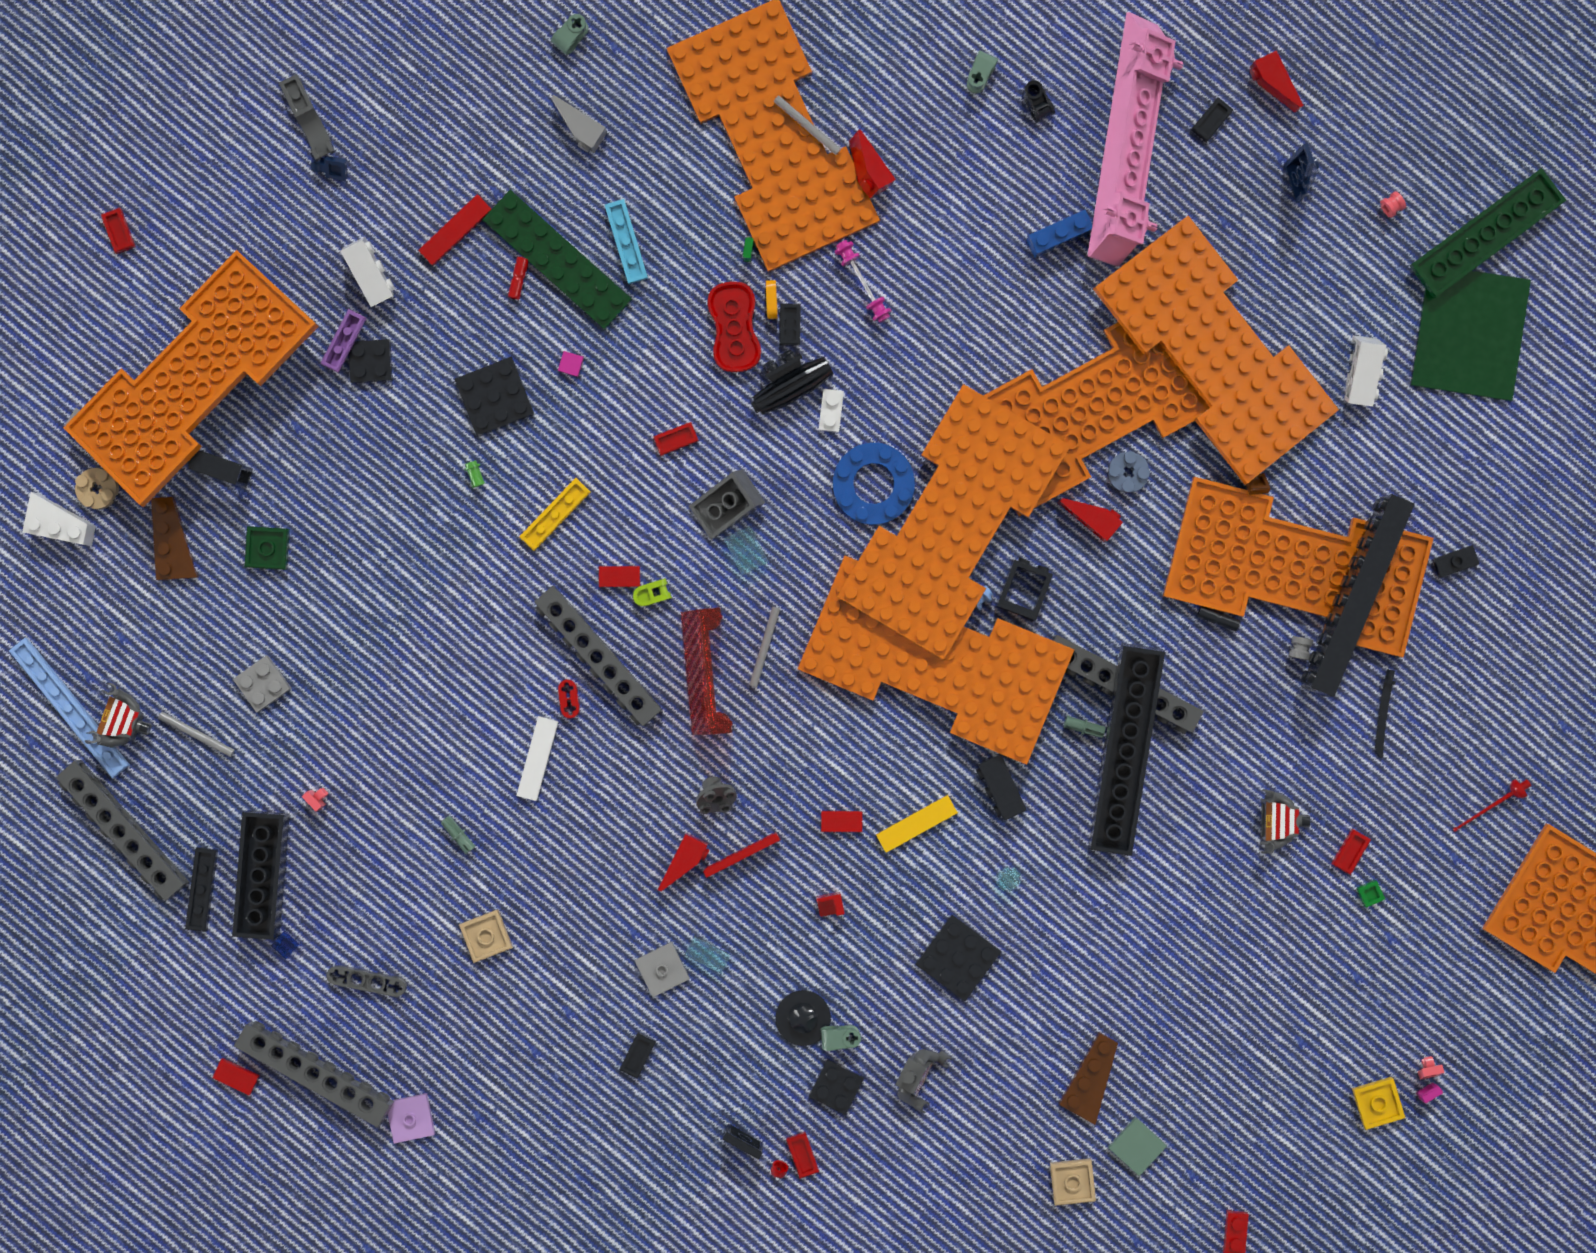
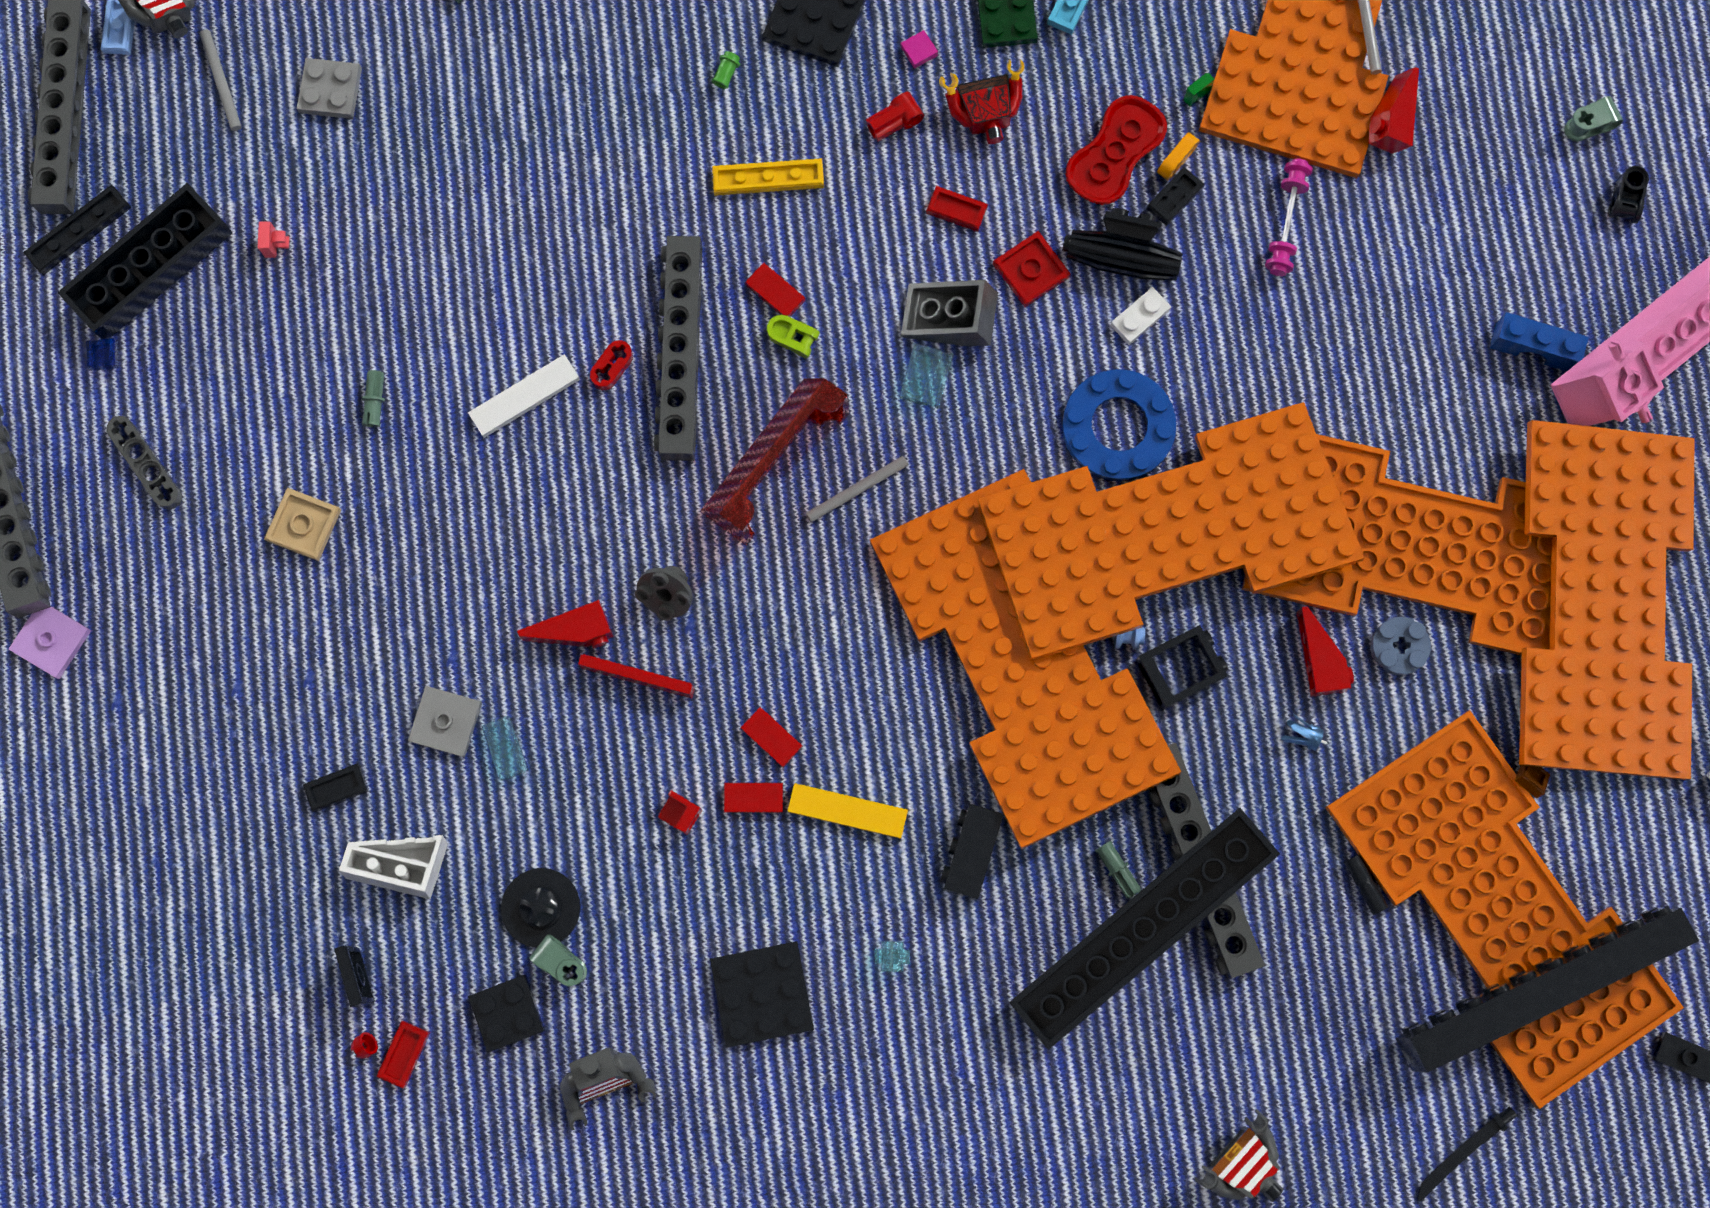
camera: 45 degrees right, 10 degrees down
light grey wheel [1289,636,1313,660] -> none
none -> white wedge [339,835,448,899]
none -> red tile [724,783,783,813]
none -> red piece [866,91,925,142]
none -> torso [939,59,1025,144]
none -> red tile [993,231,1071,307]
none -> flat silver piece [1281,713,1328,751]

